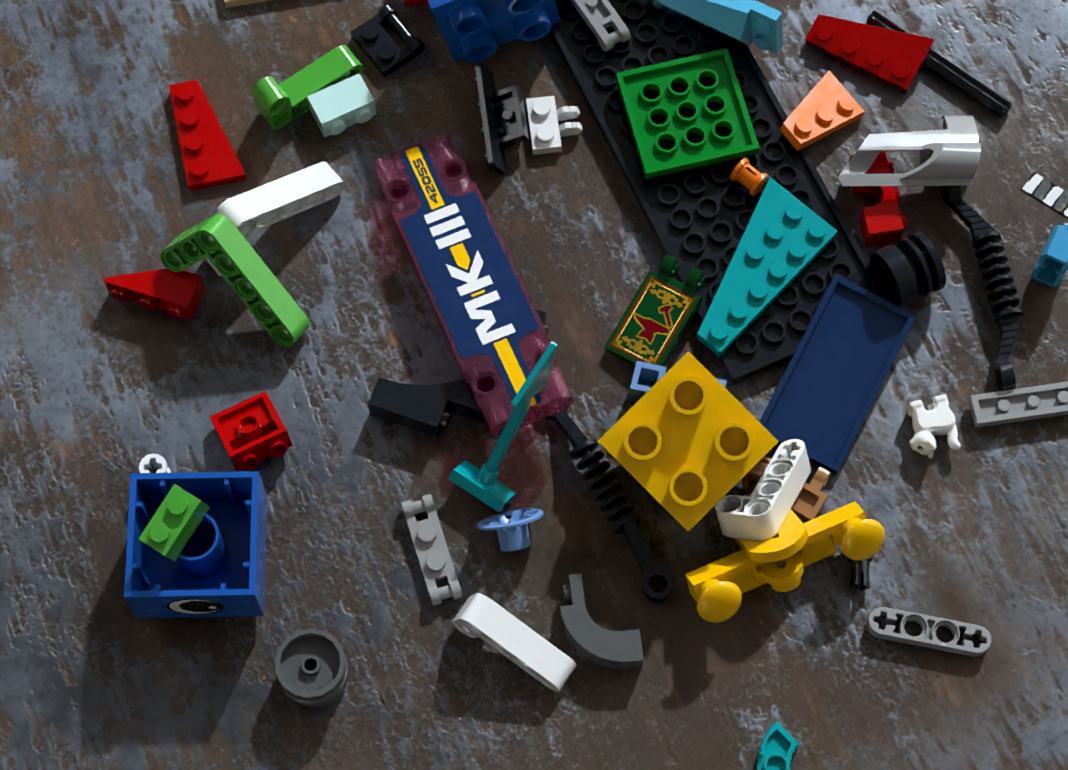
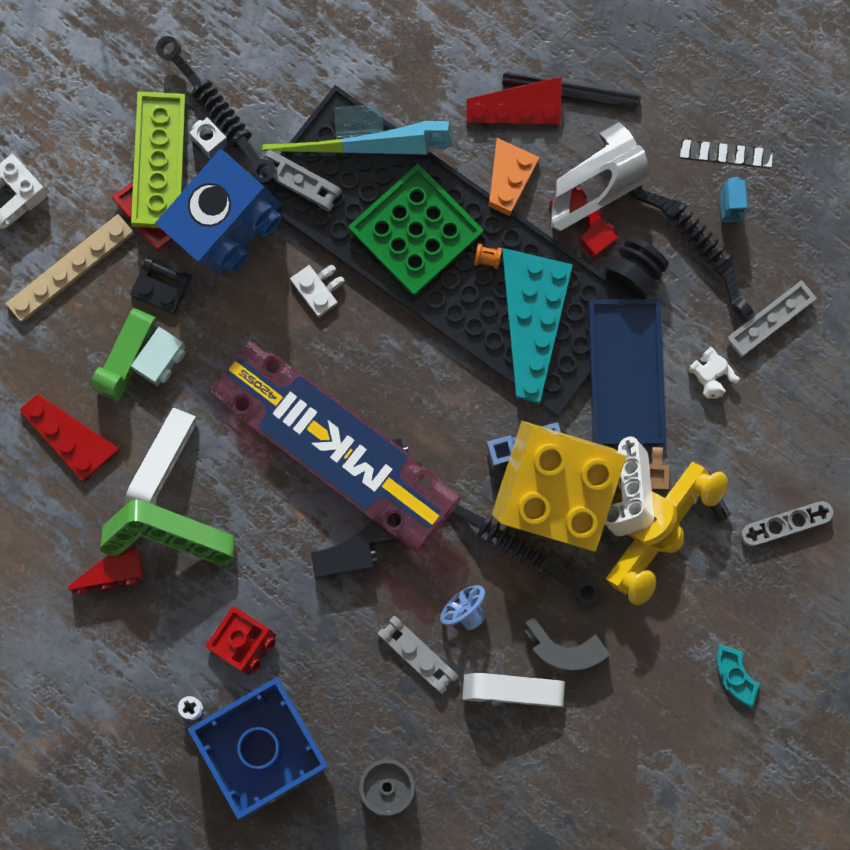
camera: 30 degrees left, 10 degrees up
bright green brick [139,484,210,562] -> none
teal piece [449,341,558,512] -> none
black bracket [474,62,529,175] -> none
tile [604,254,705,366] -> none

